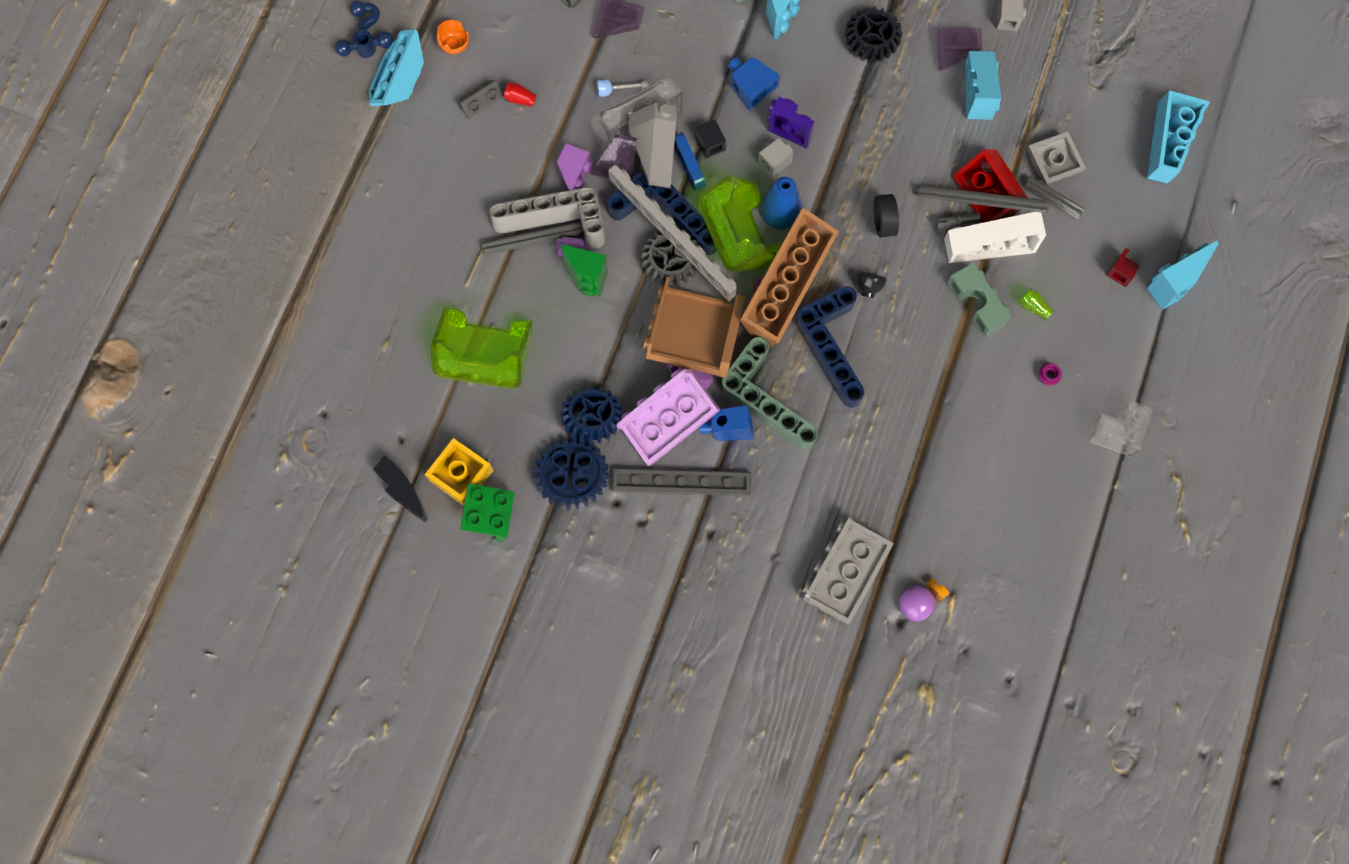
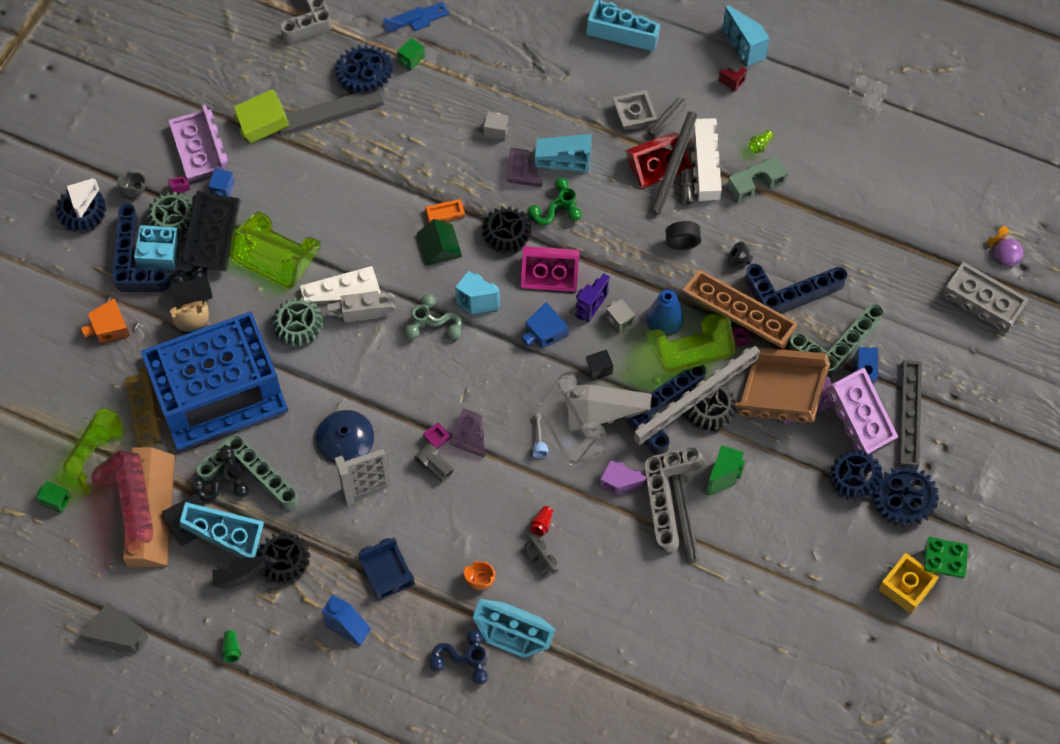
camera: 85 degrees left, 10 degrees down
black slope [373,455,427,523] -> none
clear neon green windscreen [430,307,533,389] -> none
medium lavender cone [556,236,589,257] -> none
clear purple wing [591,135,637,180] -> none
blue beam [674,132,706,191] -> none
magenta plate [1038,363,1062,386] -> none
none -> dark pink slope [521,246,580,292]
none -> green piece [527,178,582,226]

